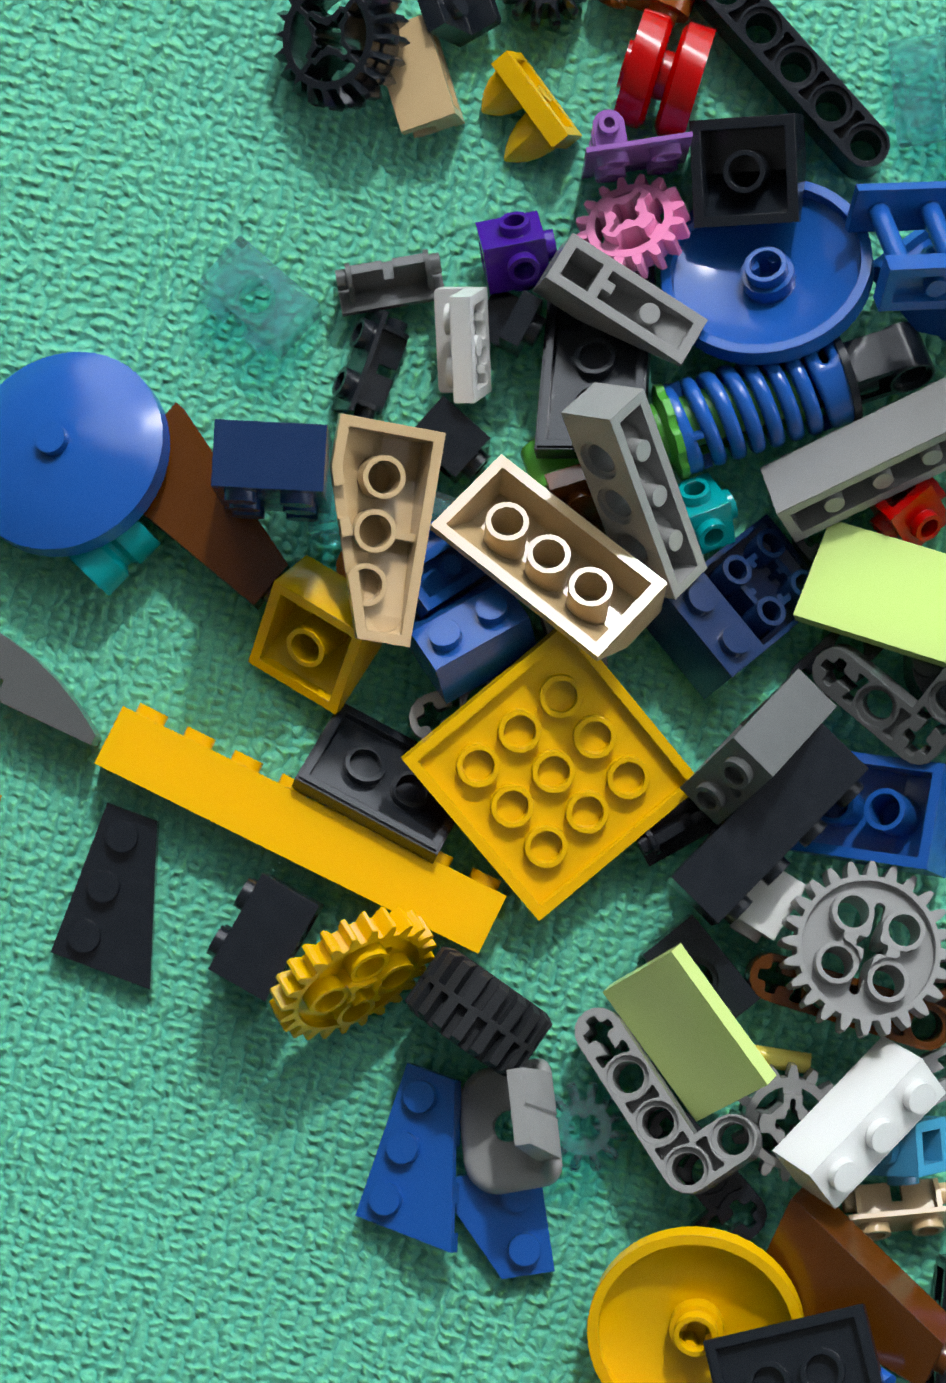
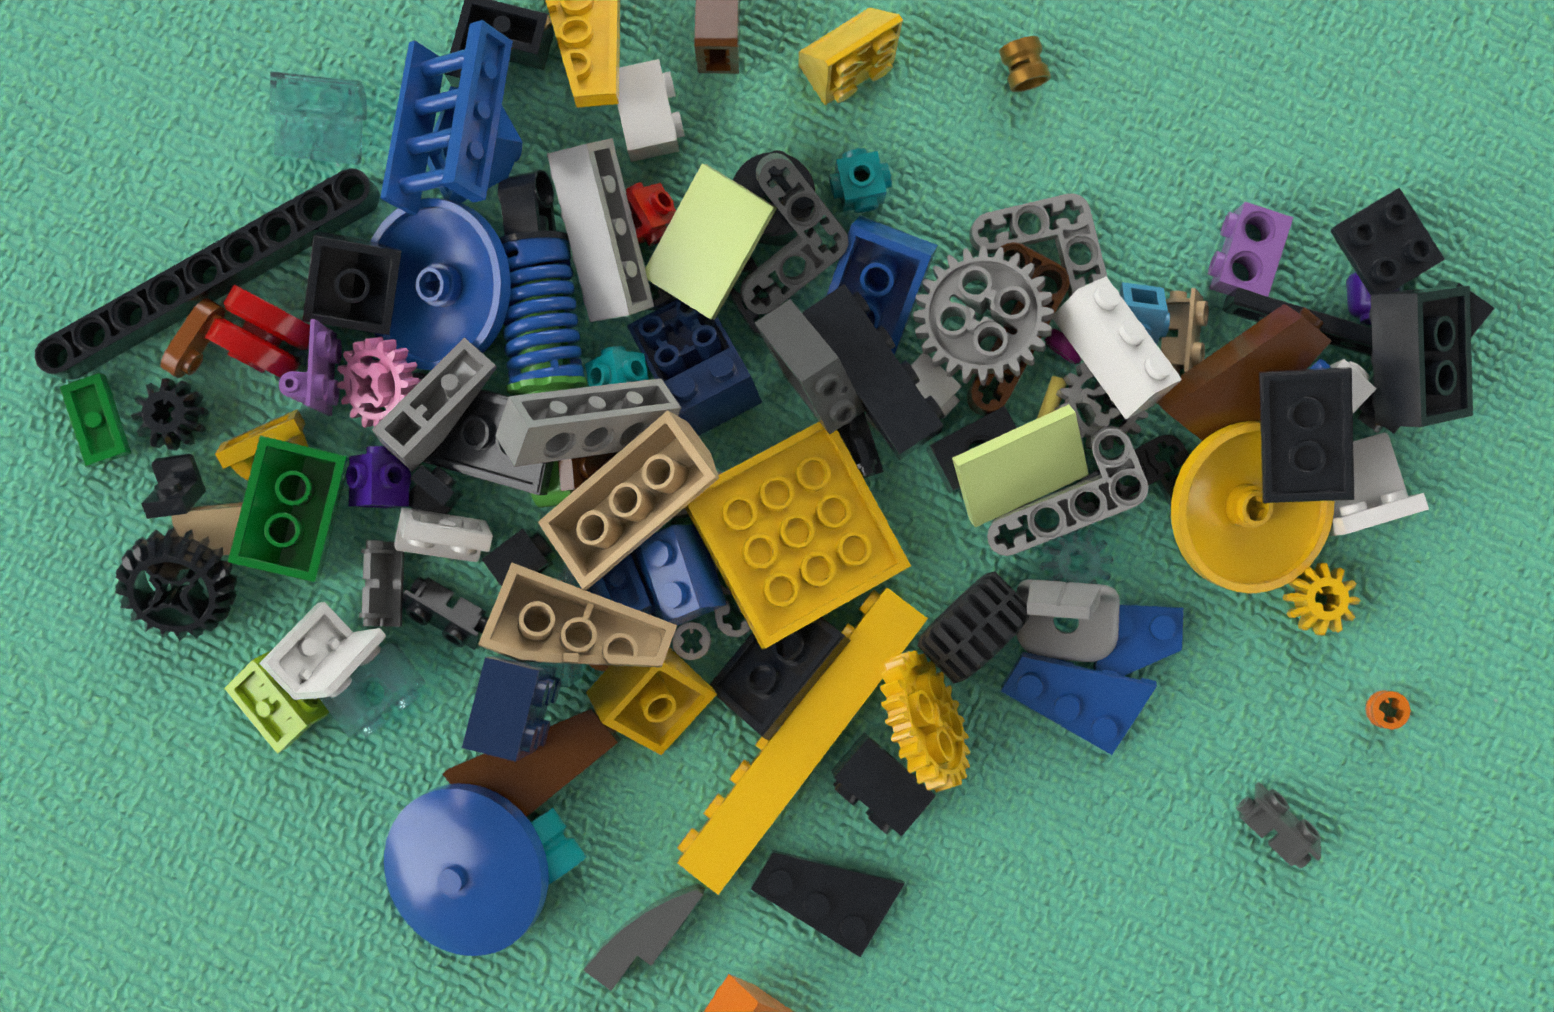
camera: 75 degrees left, 0 degrees up
none -> lime bracket [224,650,330,754]
none -> green slope [228,436,349,582]
none -> white bracket [259,602,386,700]
none -> white bush [672,622,711,660]
none -> magenta tile [1044,328,1082,365]

